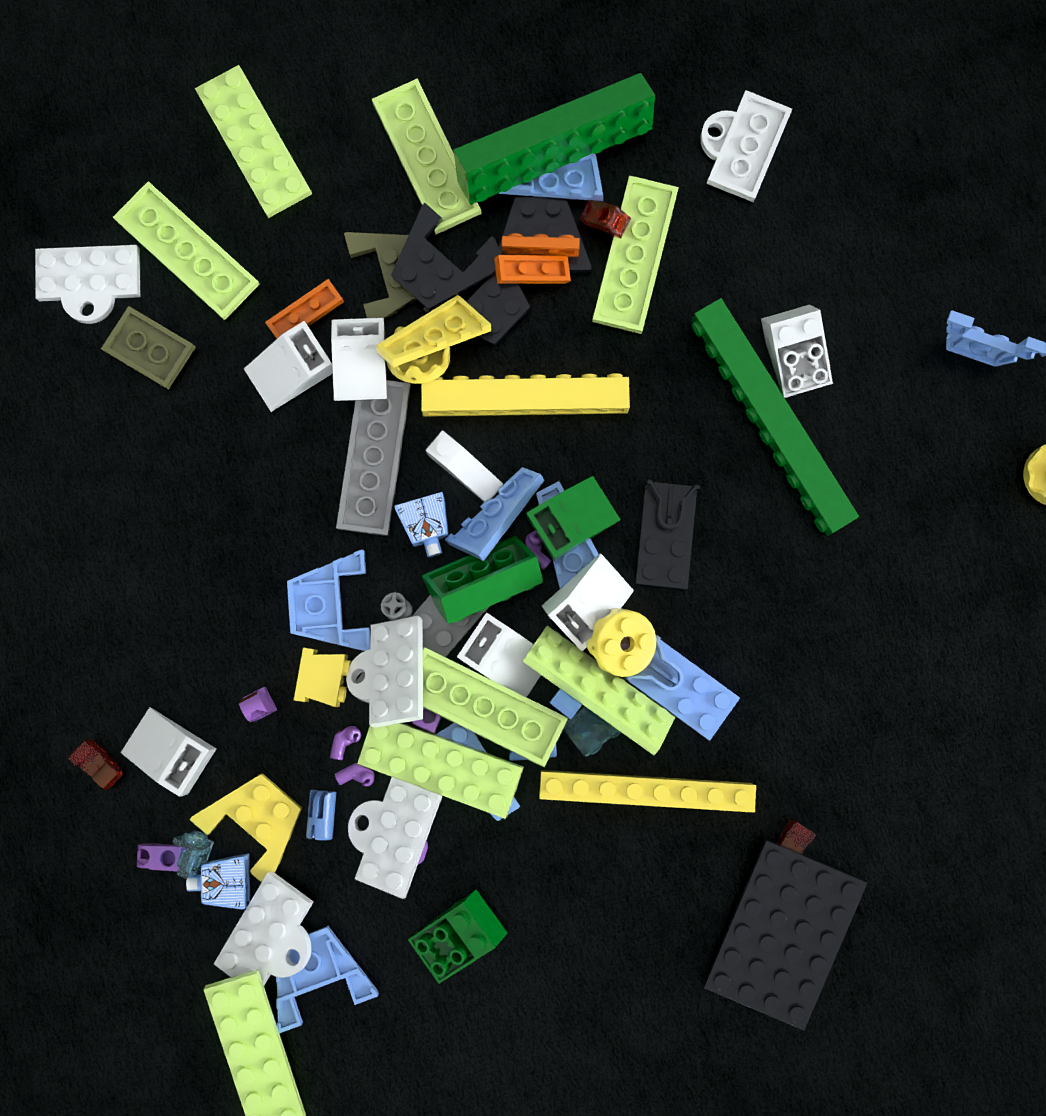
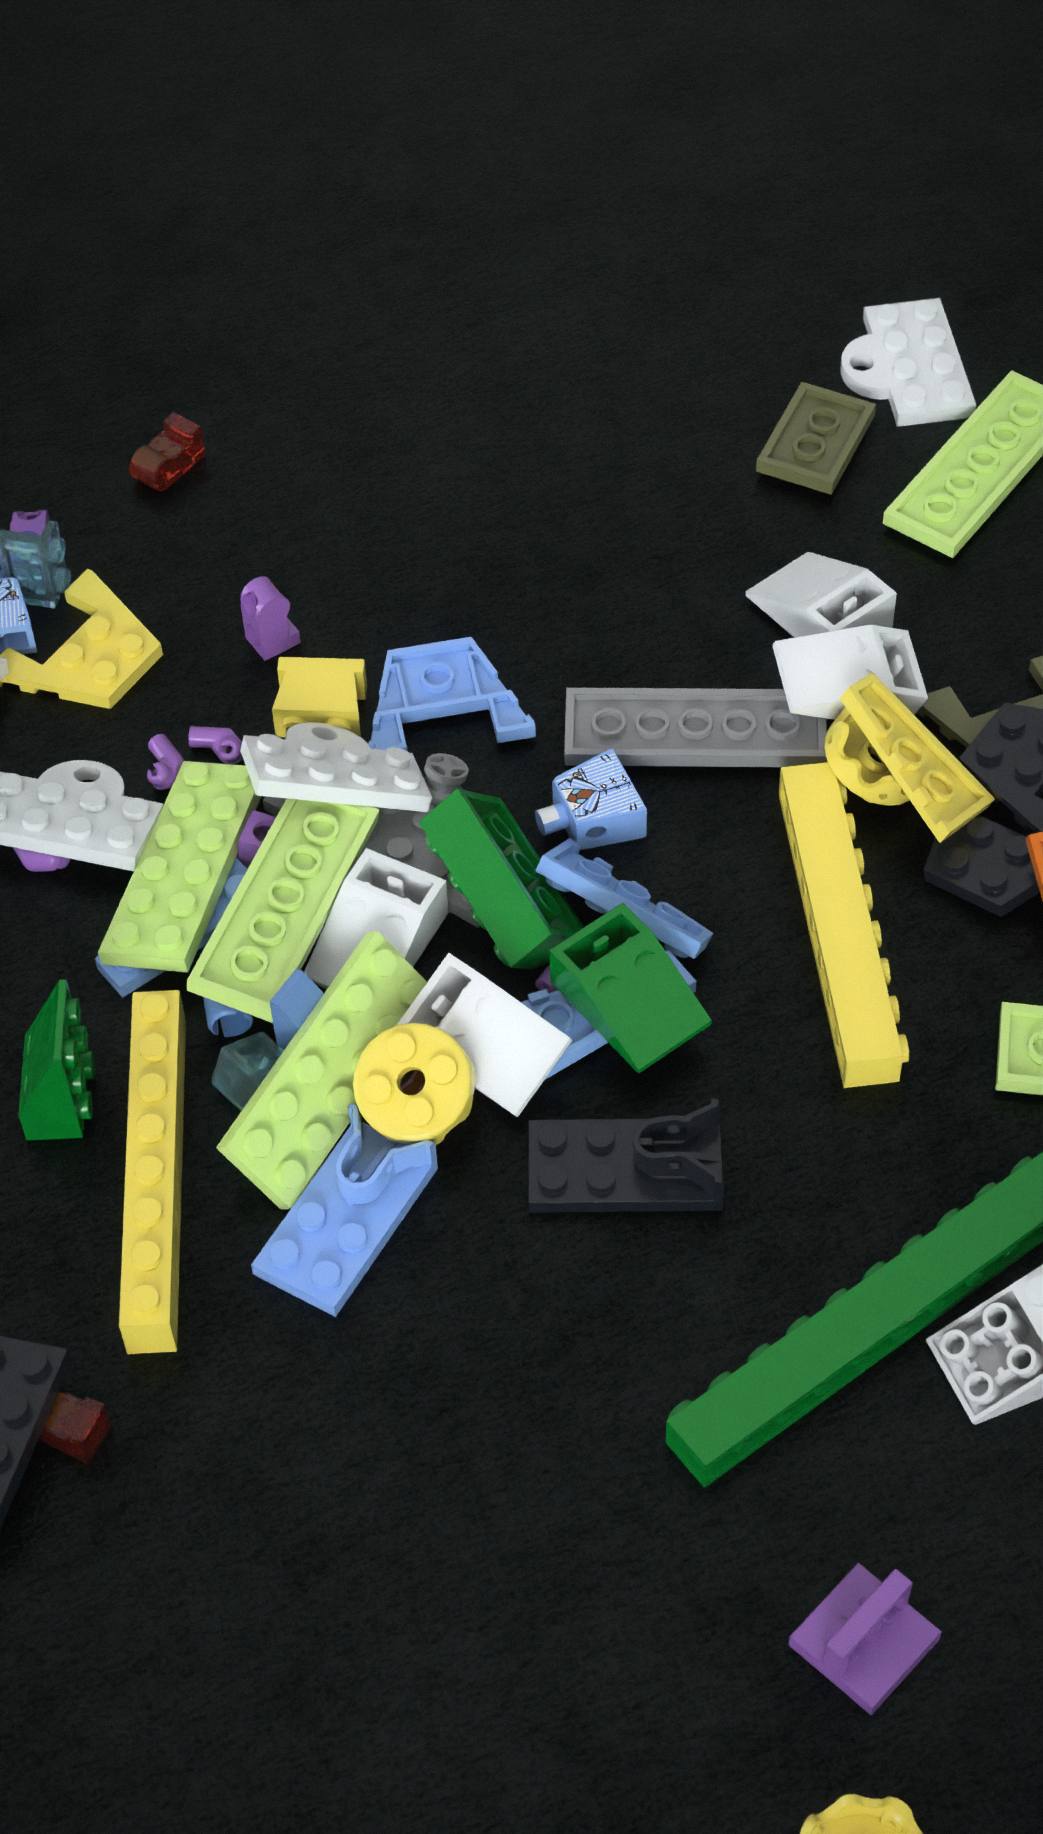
camera: 85 degrees right, 30 degrees down
white slope [121,707,216,797] -> none
orange plate [265,279,344,339] -> none
medium blue arm [306,790,336,840] -> none
white slope [426,430,503,502] -> none
none -> green slope [18,979,95,1140]
none -> medium lavender bracket [789,1563,941,1715]

